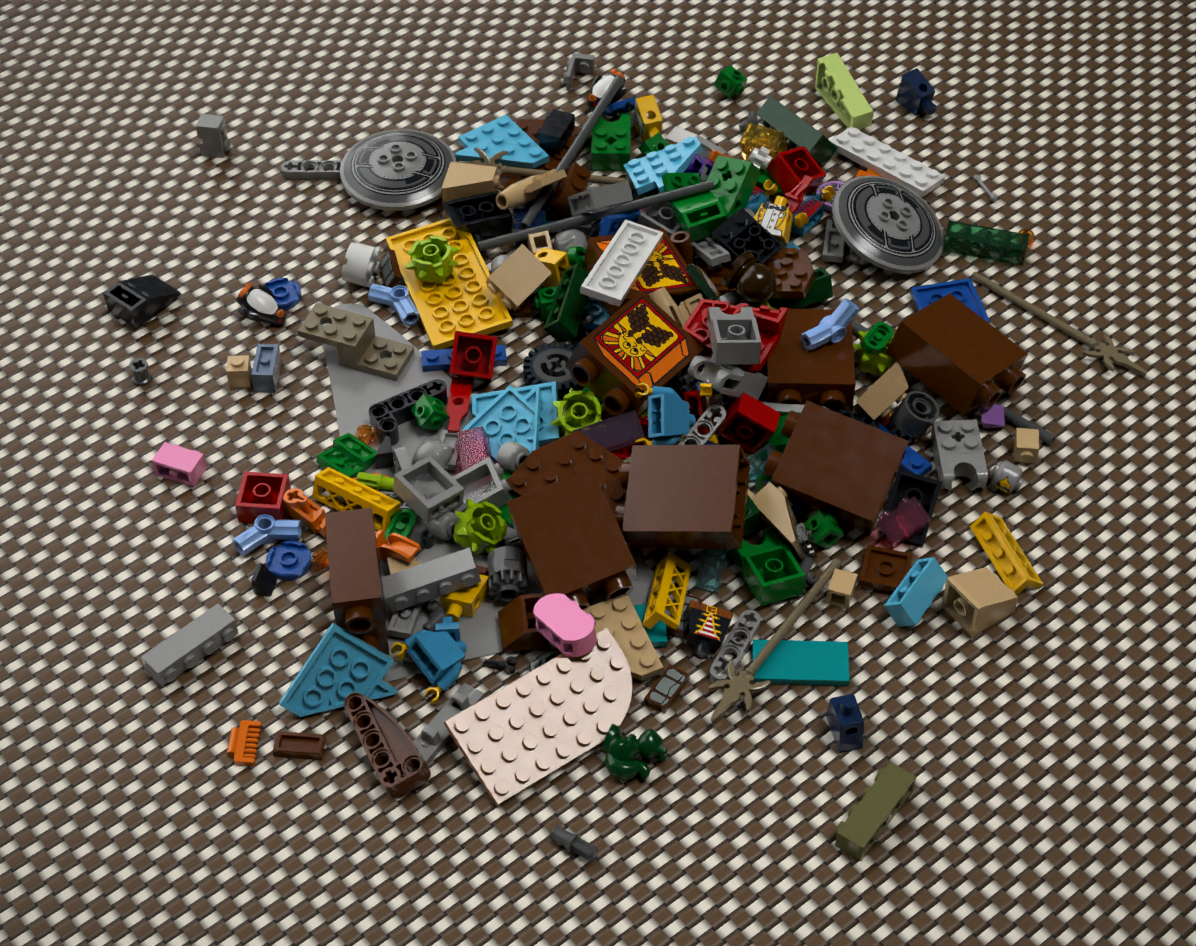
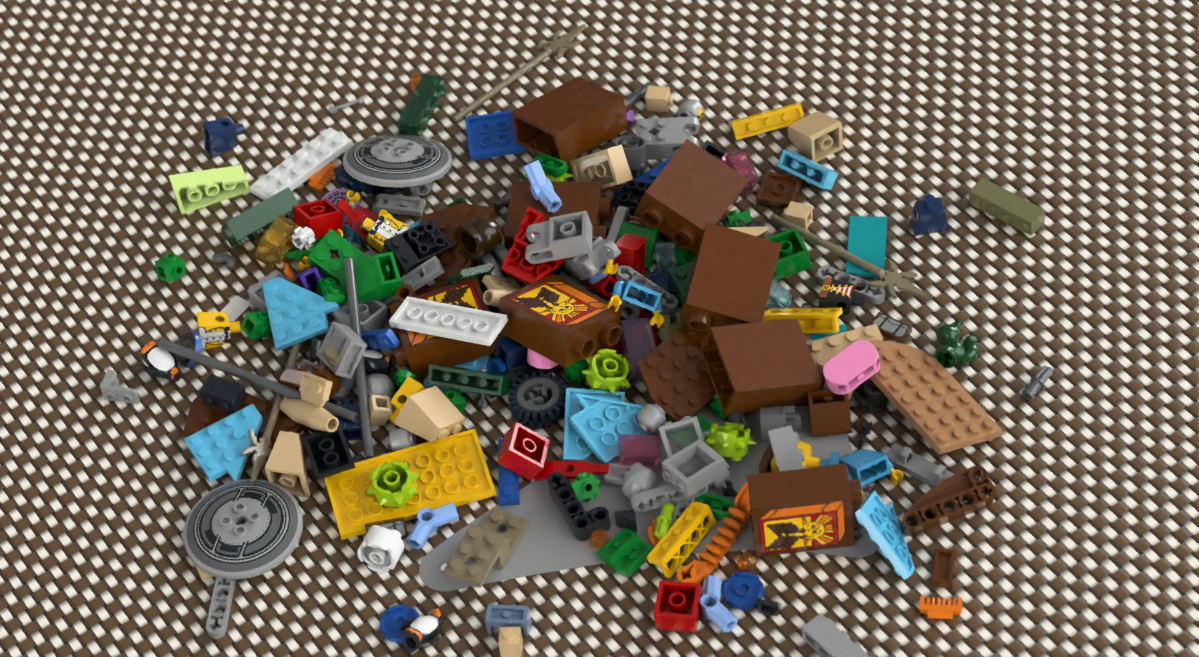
camera: 80 degrees left, 0 degrees up
green brick [591,114,631,171] -> none

